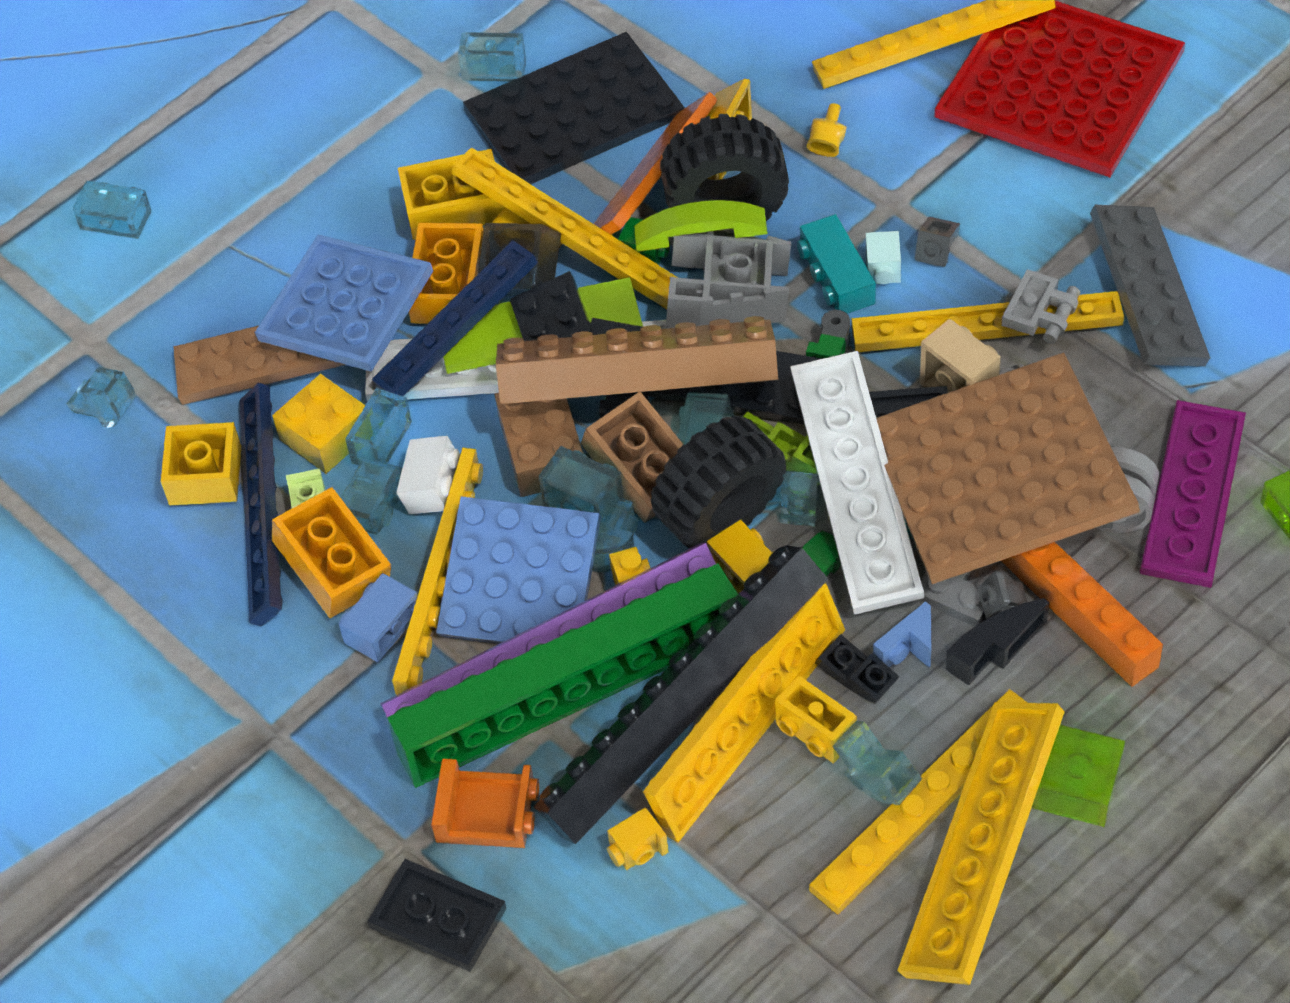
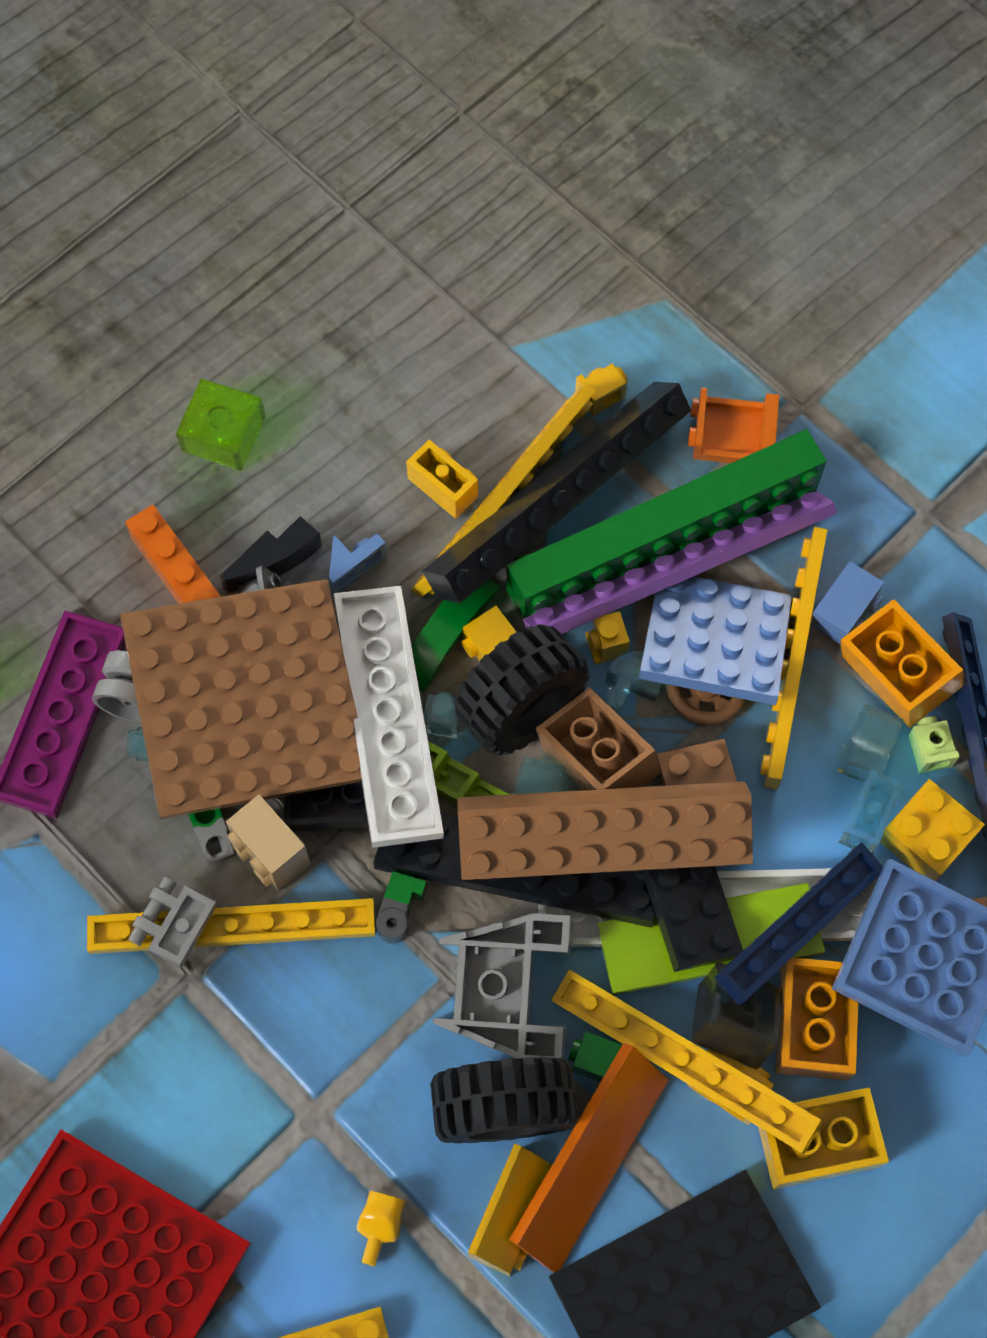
camera: 175 degrees right, 15 degrees up
black plate [367,859,507,972] -> none
white brick [396,435,460,514] -> none
clear light blue brick [539,446,626,543] -> none
lime slope [635,200,768,251] -> none
teal brick [797,214,876,314] -> none
yellow plate [809,689,1028,915] -> none
black slope [815,634,900,704] -> none
clear light blue brick [832,721,922,805] -> none
light aqua brick [865,231,901,284] -> none
yellow plate [897,702,1065,985] -> none
dark grey bracket [915,216,960,267] -> none
dark grey plate [1090,204,1211,366] -> none

